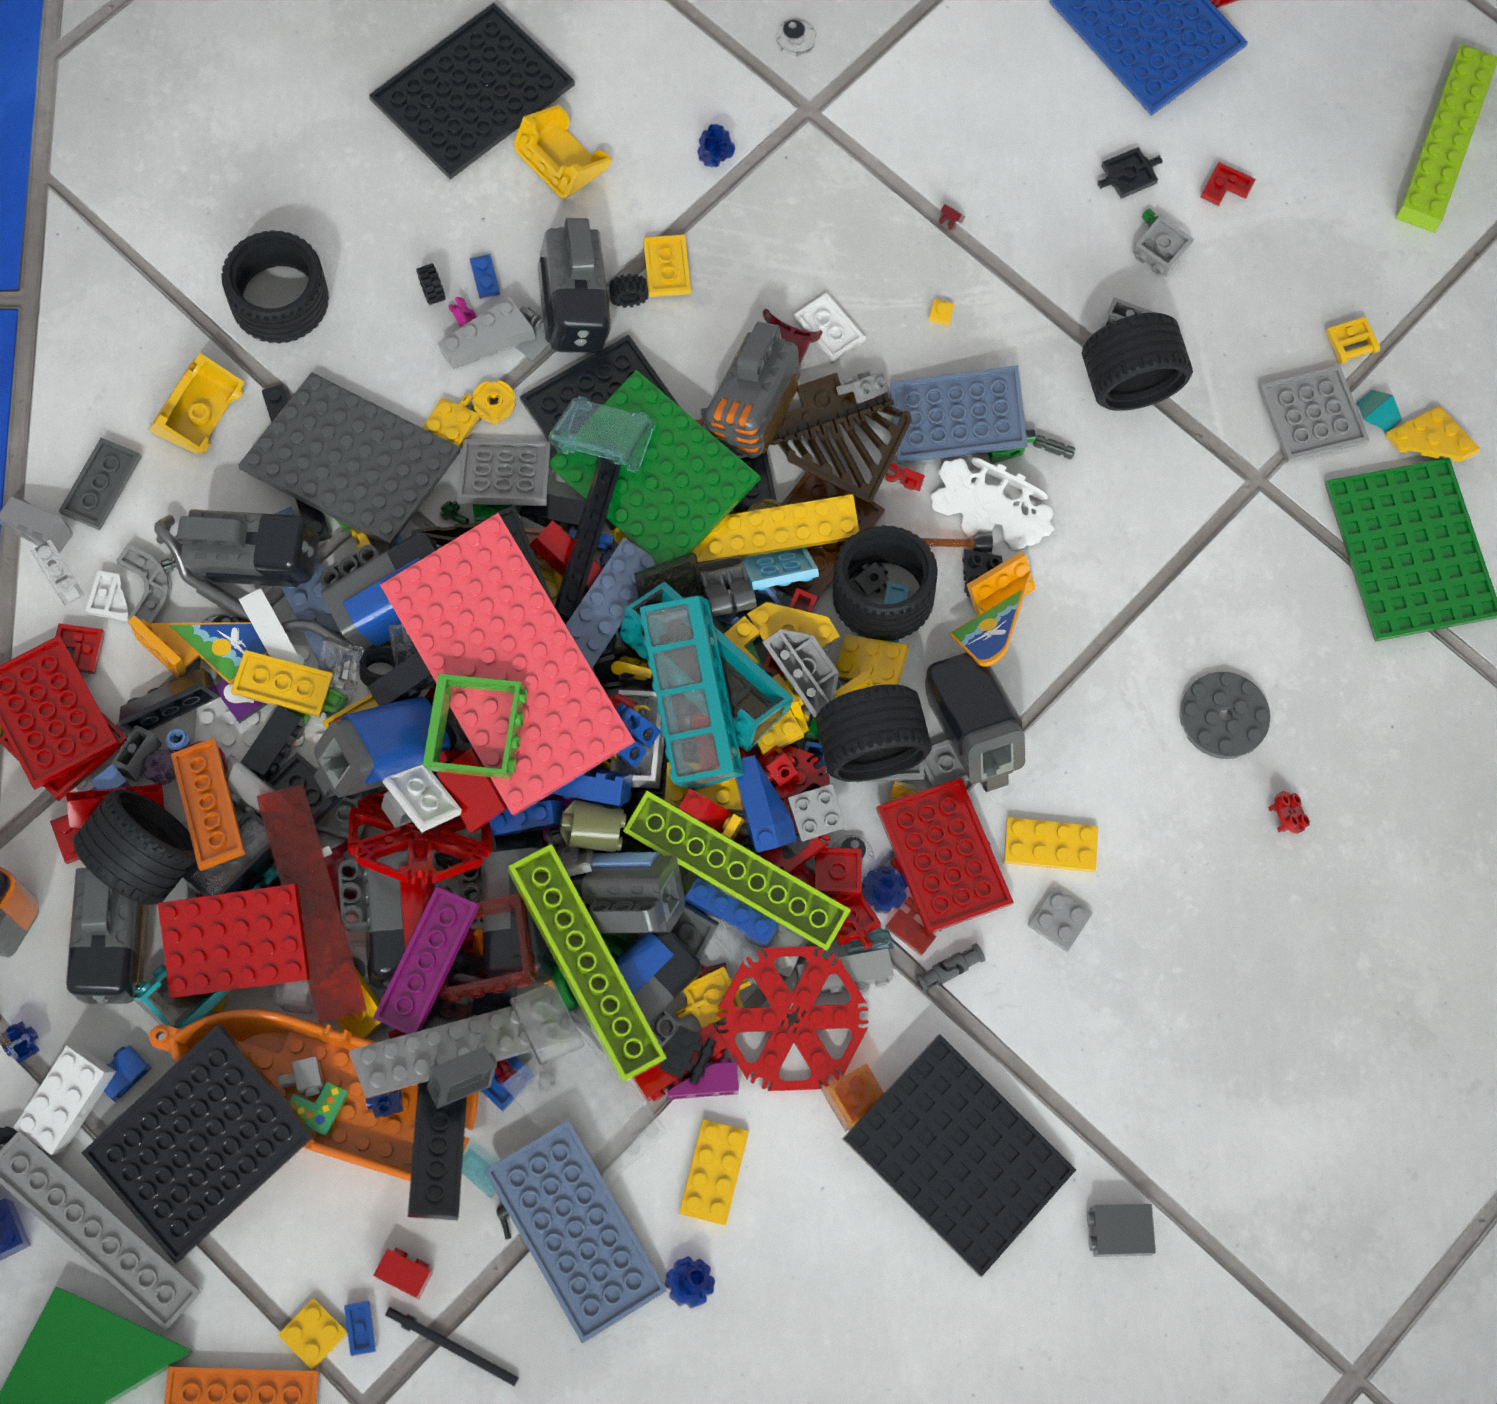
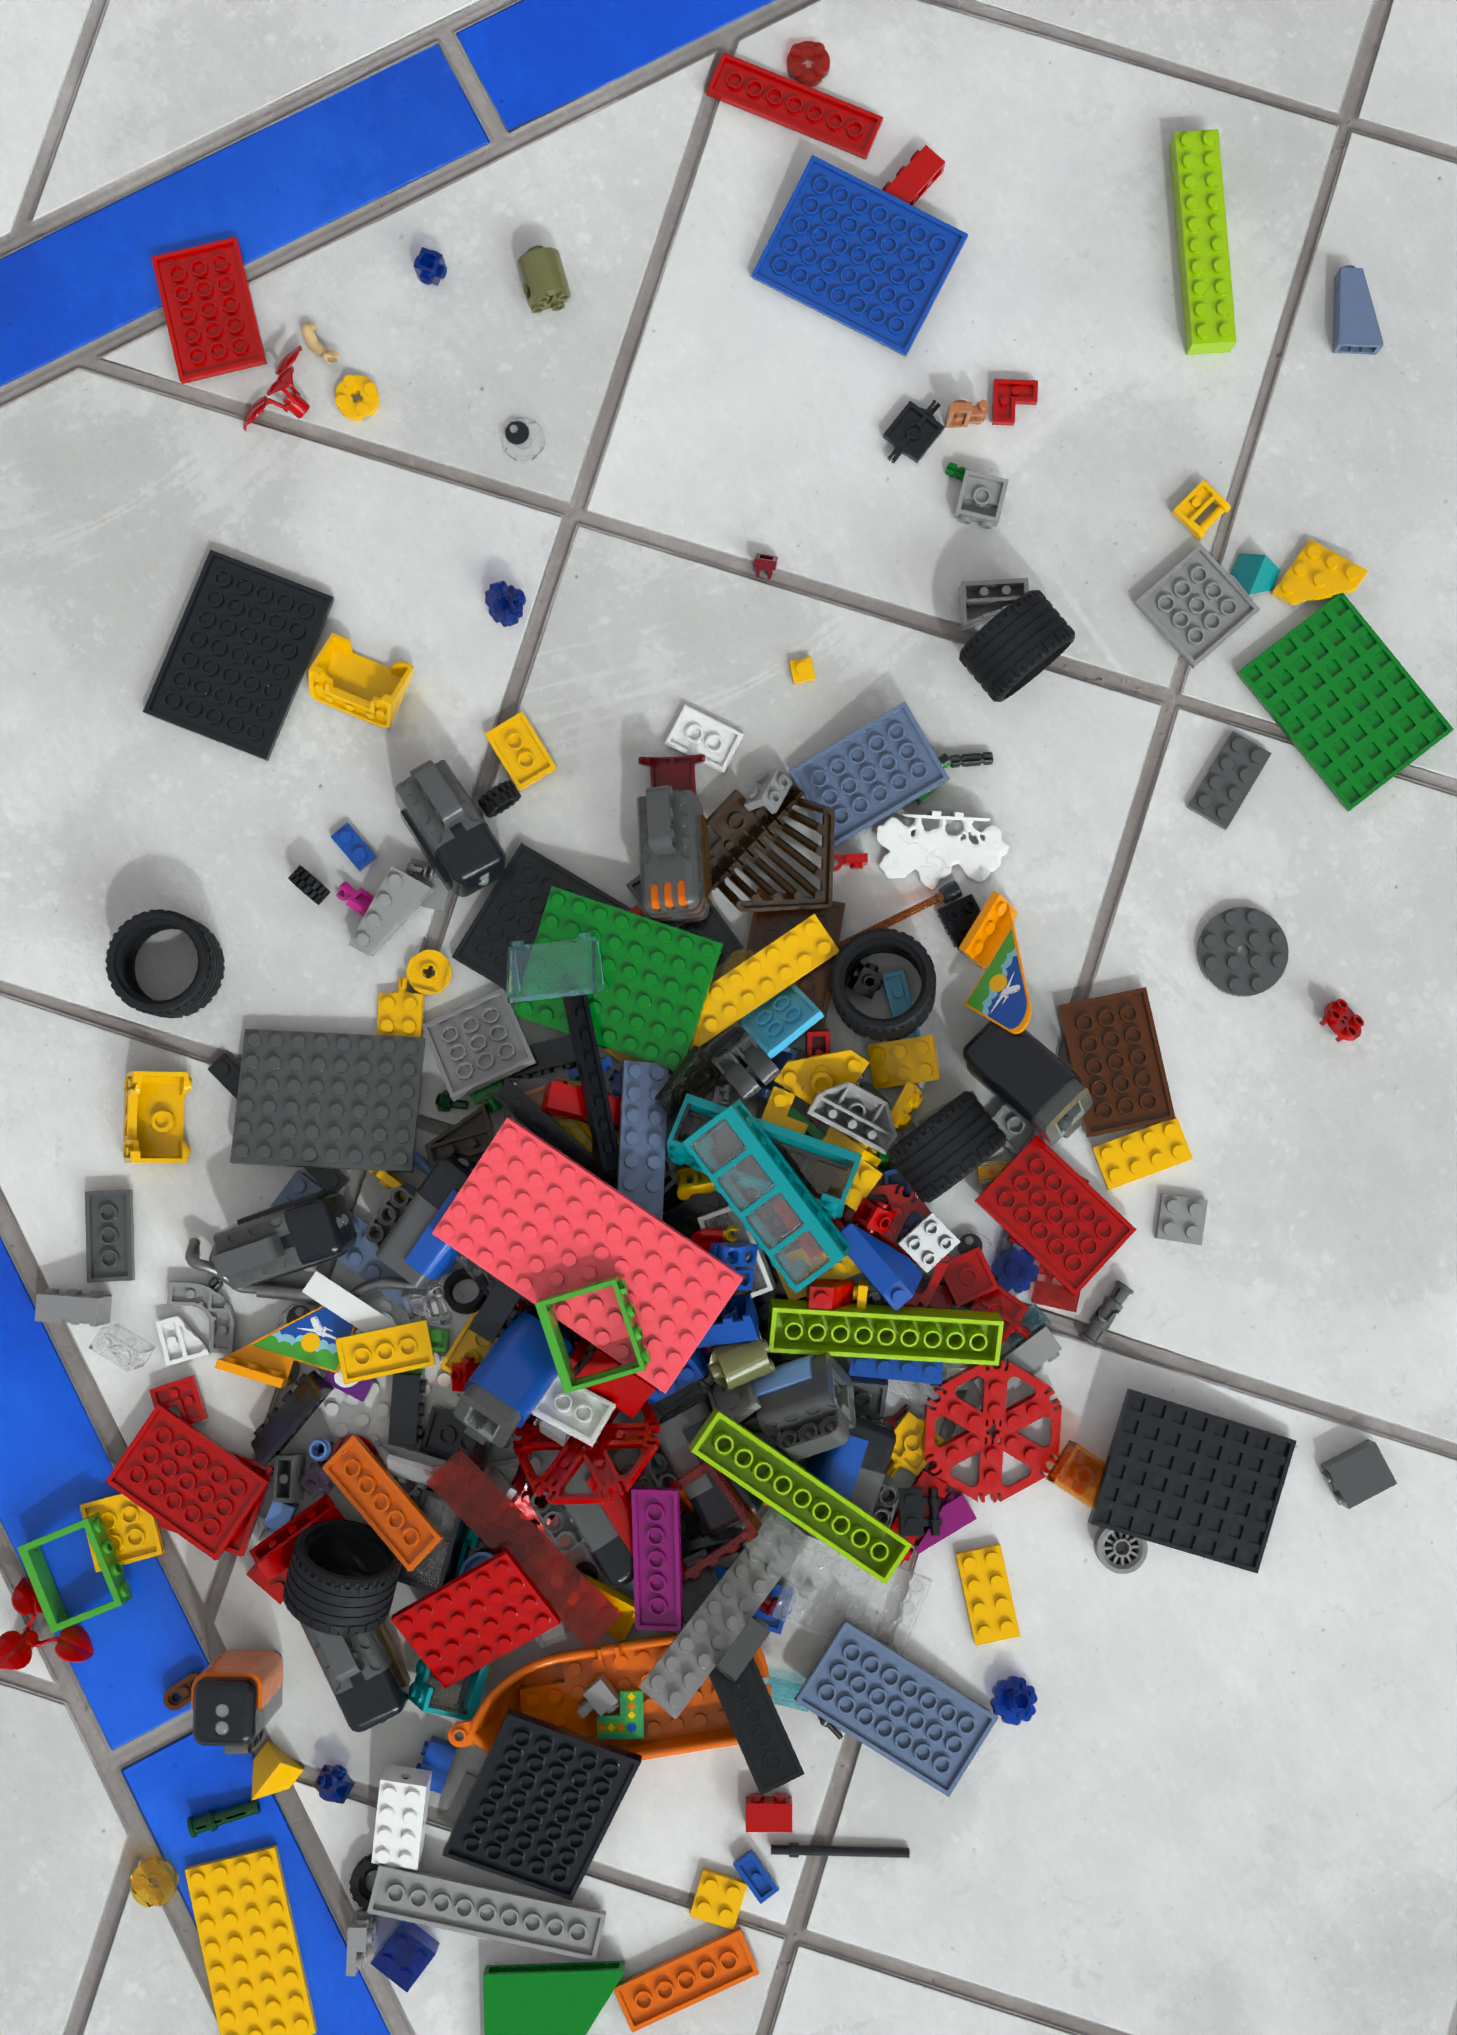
camera: 20 degrees left, 15 degrees up
none -> nougat plate [945,400,989,428]
none -> reddish brown plate [1057,987,1176,1138]
none -> light grey wheel [1094,1527,1148,1574]
none -> dark grey plate [1187,731,1272,830]

